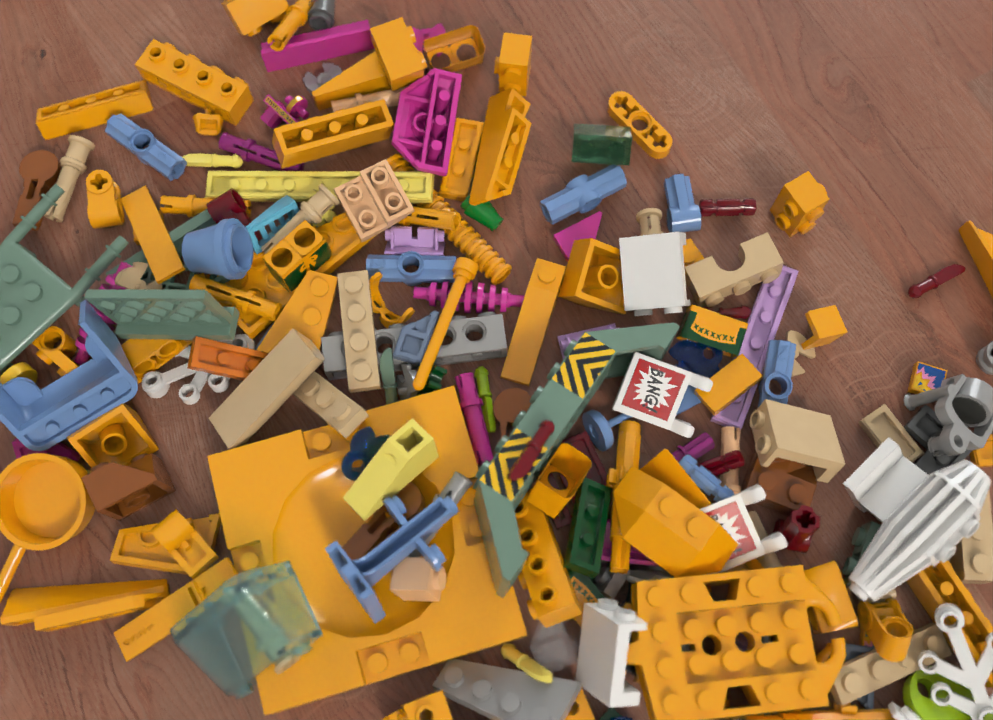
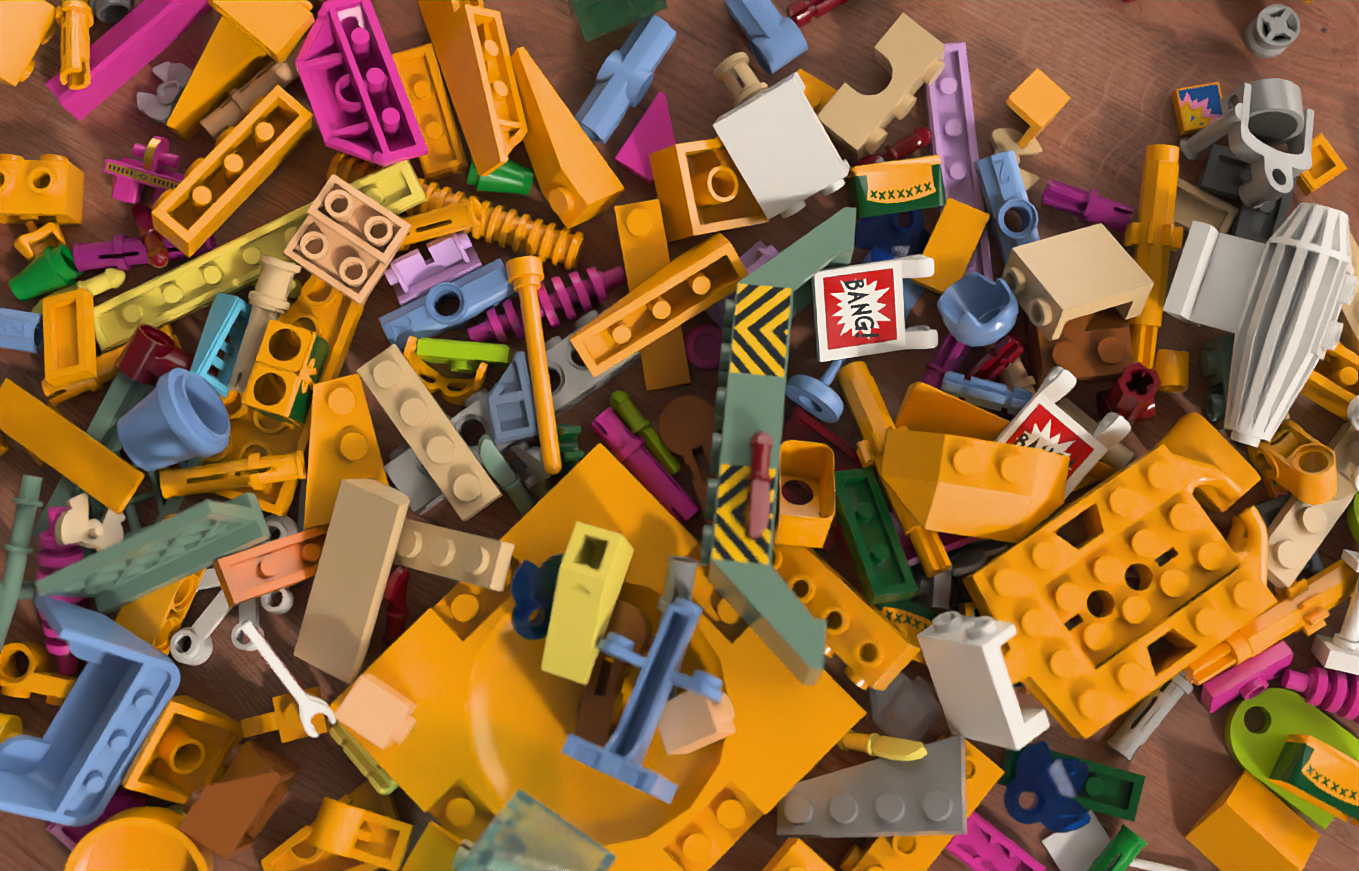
camera: 30 degrees left, 10 degrees up
none -> green cone [9,244,82,302]
none -> light orange tile [42,288,97,387]
none -> dark red piece [132,204,169,268]
none -> white flag [241,618,336,737]
none -> light orange plate [241,686,330,743]
none -> light yellow axle [330,721,399,796]
none -> light nougat brick [334,673,418,749]
none -> dark red piece [383,565,409,648]
none -> lime plate [416,337,514,374]
none -> light orange slope [511,47,625,229]
none -> light orange slope [569,231,749,378]
none -> dark pink tile [684,324,723,371]
none -> medium blue hair [937,272,1018,347]
none -> magenta axle [1041,179,1133,233]
none -> light orange piece [1124,144,1184,369]
none -> light orange hose [1153,349,1189,393]

